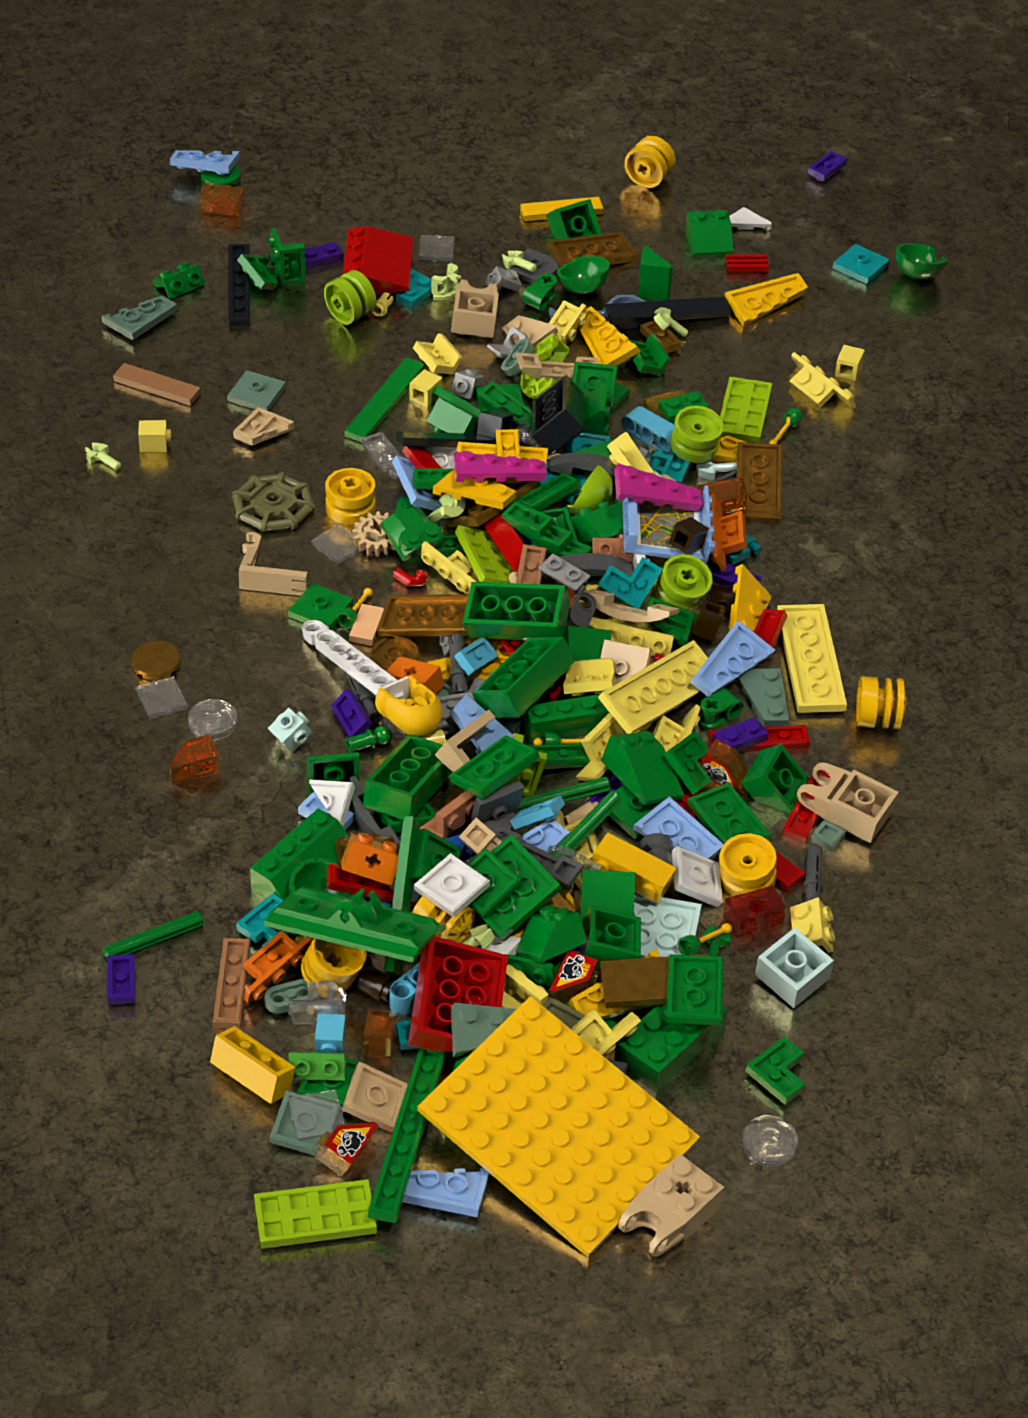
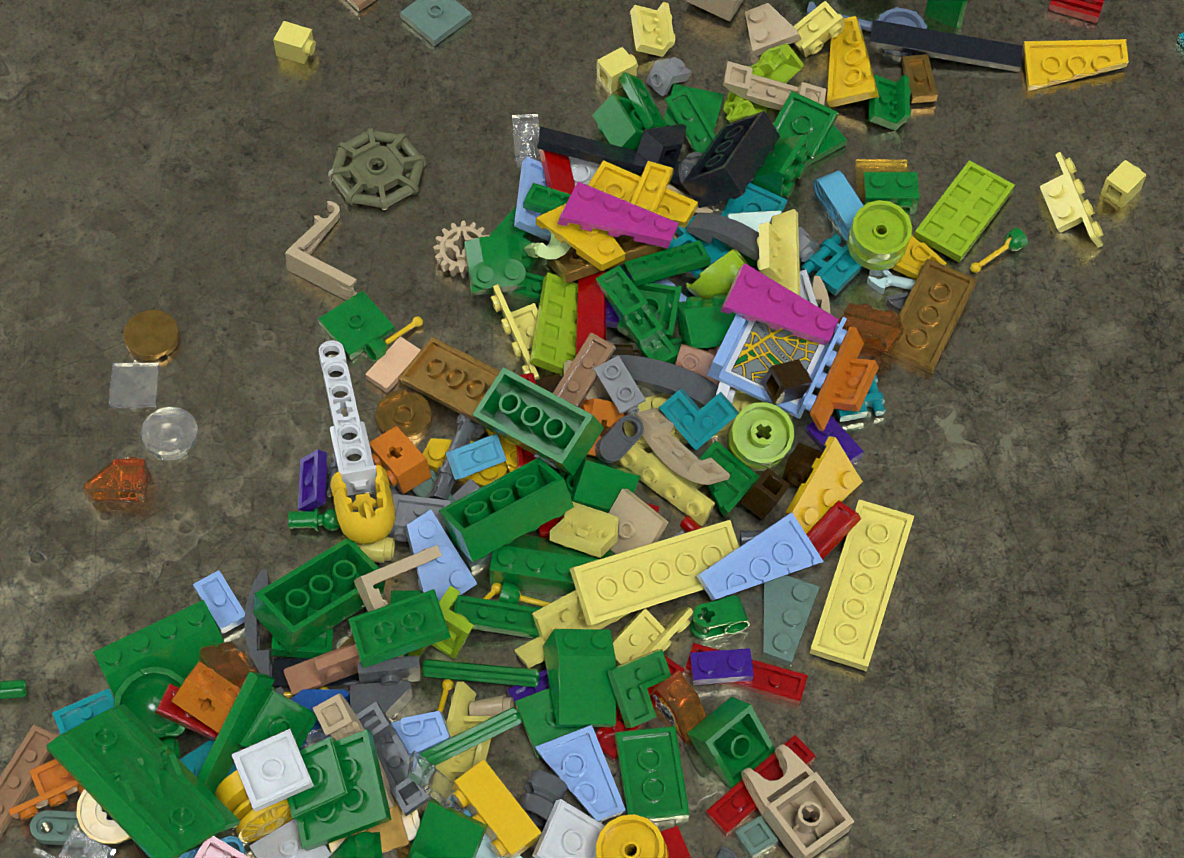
camera: 25 degrees right, 15 degrees up
yellowish green bar [85,443,121,470] -> none
tan wing [233,407,294,446] -> none
light aqua brick [267,708,313,753] -> none
green slope [306,752,360,795] -> none
white tile [309,780,355,827] -> none
clear piece [311,524,359,564] -> none
yellow wheel [325,468,376,525] -> none
green tile [345,358,425,443] -> none
red arm [393,568,428,587] -> none
yellowish green bar [463,924,495,949] -> none
light grey bracket [487,326,527,359] -> none
sand green plate [501,339,534,376] -> none
medium azure plate [510,795,565,830] -> none
yellowish green bar [653,307,688,337] -> none
yellow wheel [856,676,906,729] -> none

